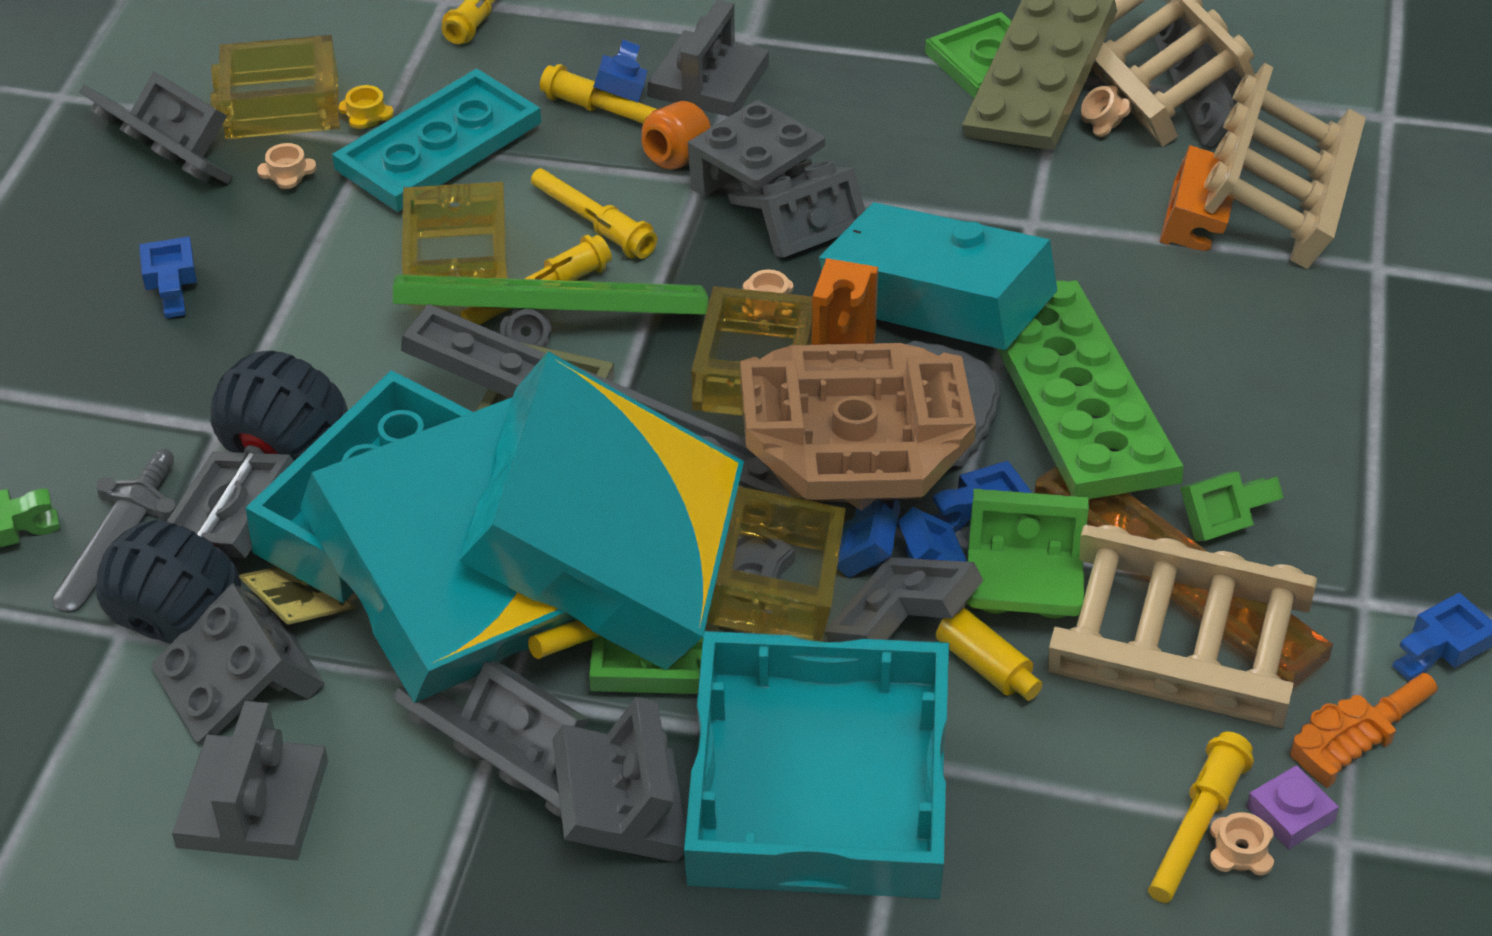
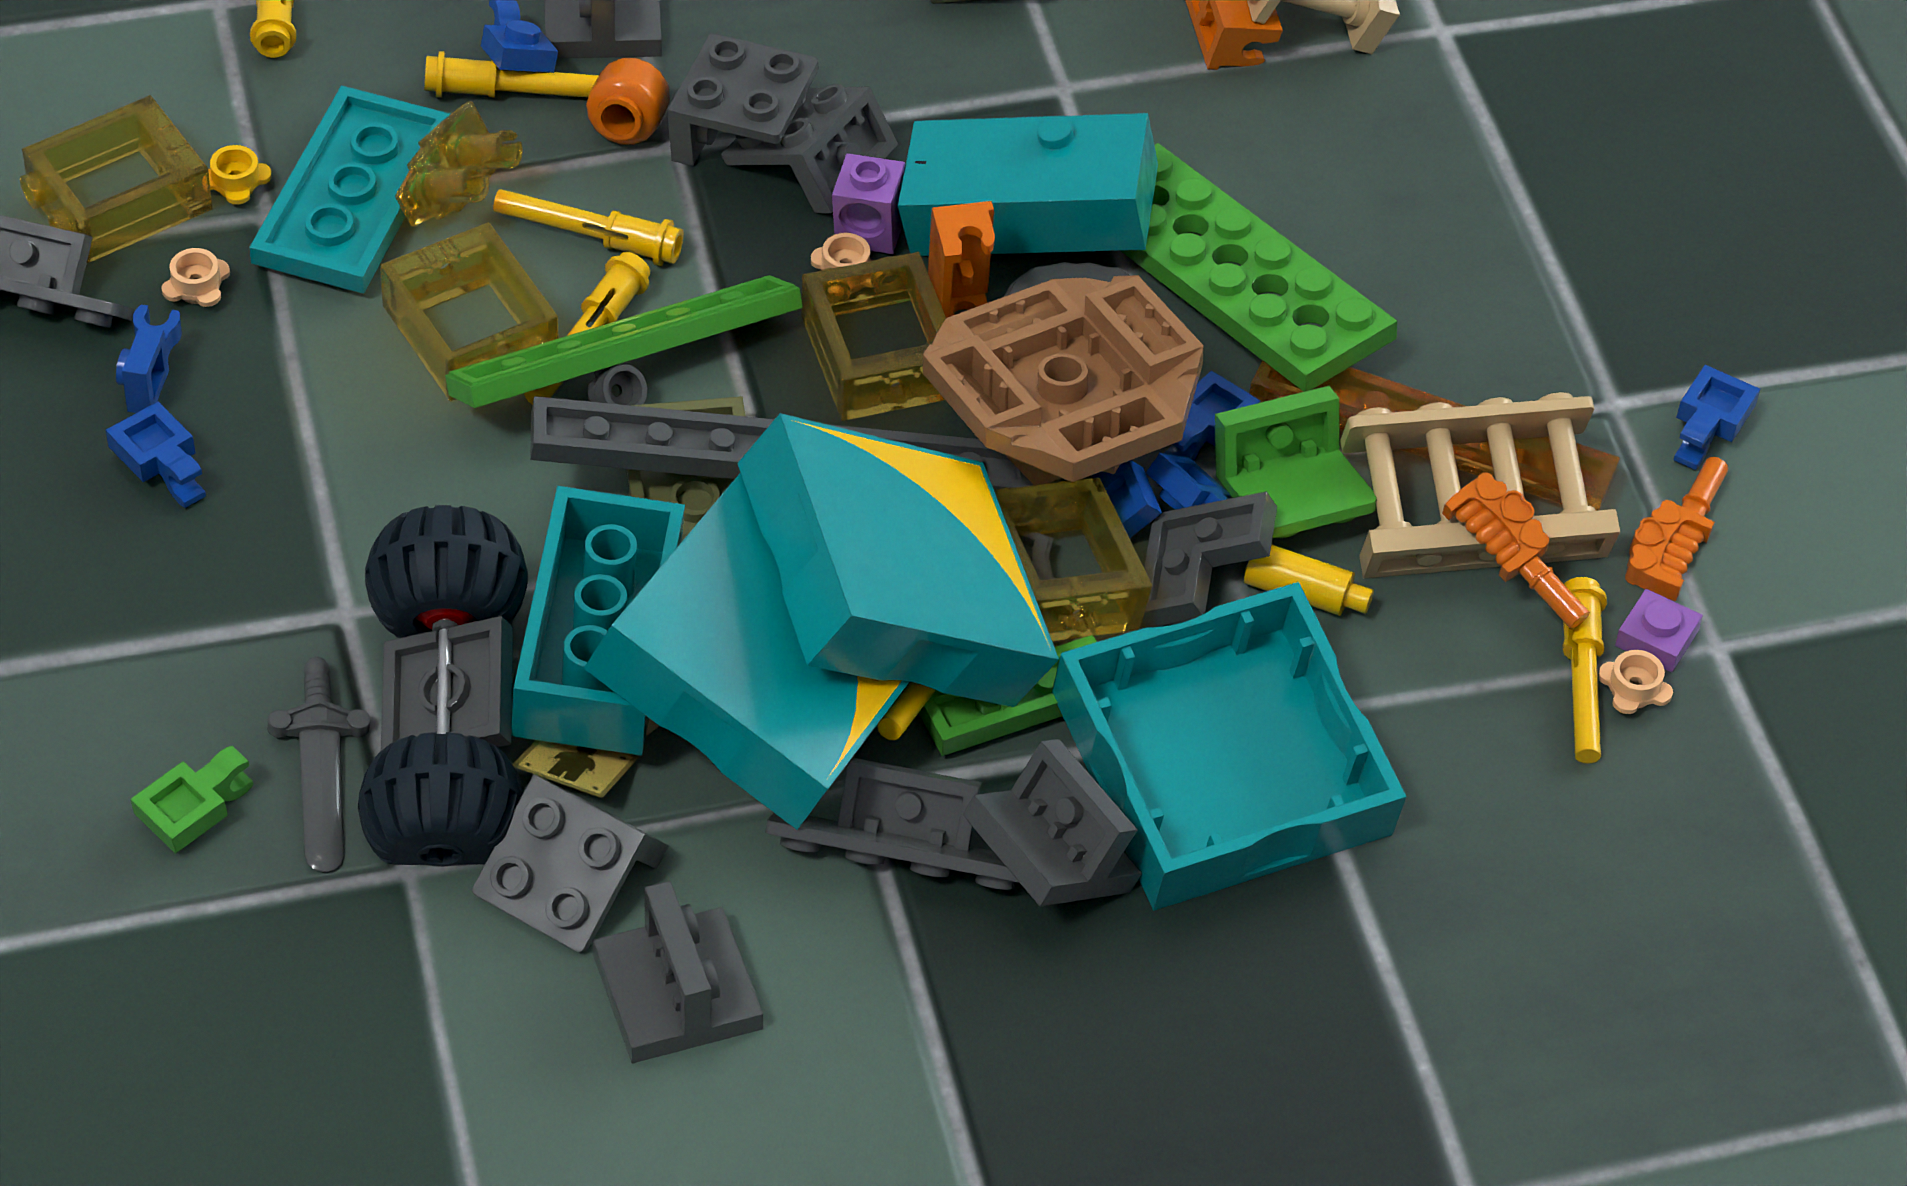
camera: 30 degrees left, 5 degrees up
bright green plate [1180,471,1284,541] -> none
none -> blue plate [116,304,182,413]
none -> clear yellow connector [395,101,523,226]
none -> medium lavender brick [832,153,905,254]
none -> orange piece [1442,472,1590,629]

